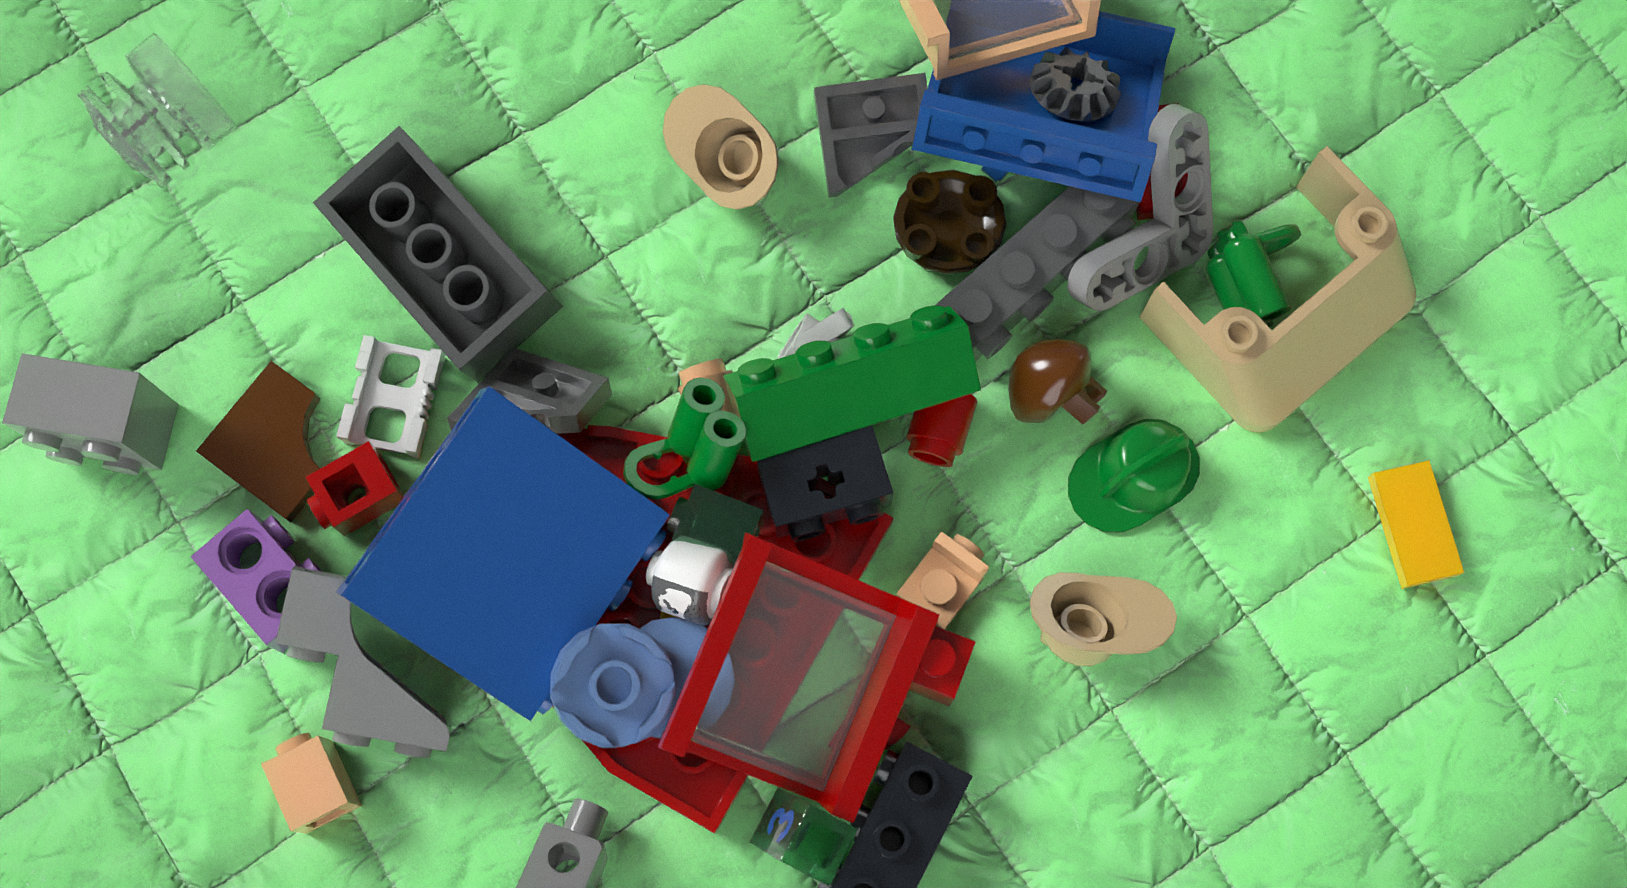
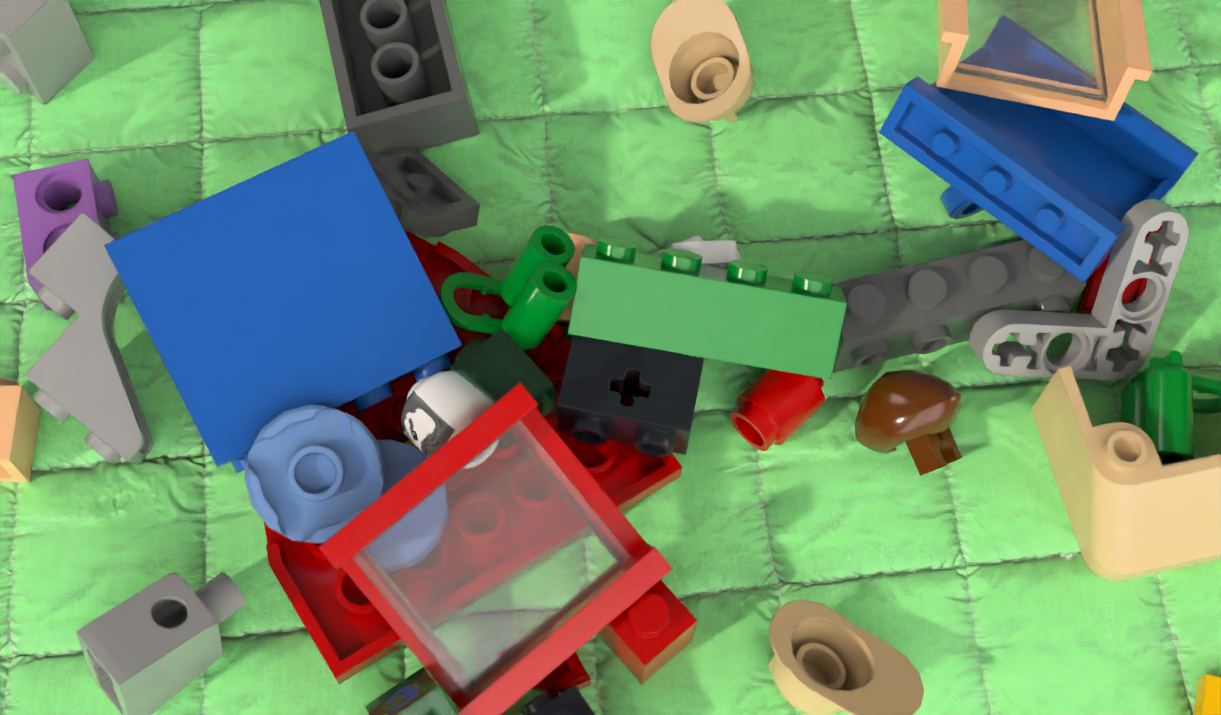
camera: 25 degrees right, 10 degrees down
reddish brown tile [196,361,320,523] -> none
red brick [306,441,405,536] -> none
white piece [336,335,445,459] -> none
flat silver wing [814,73,928,198] -> none
dark brown dish [893,170,1006,275] -> none
light nougat bracket [896,532,989,629] -> none
dark grey gear [1030,47,1121,121] -> none
green piece [1068,419,1200,532] -> none

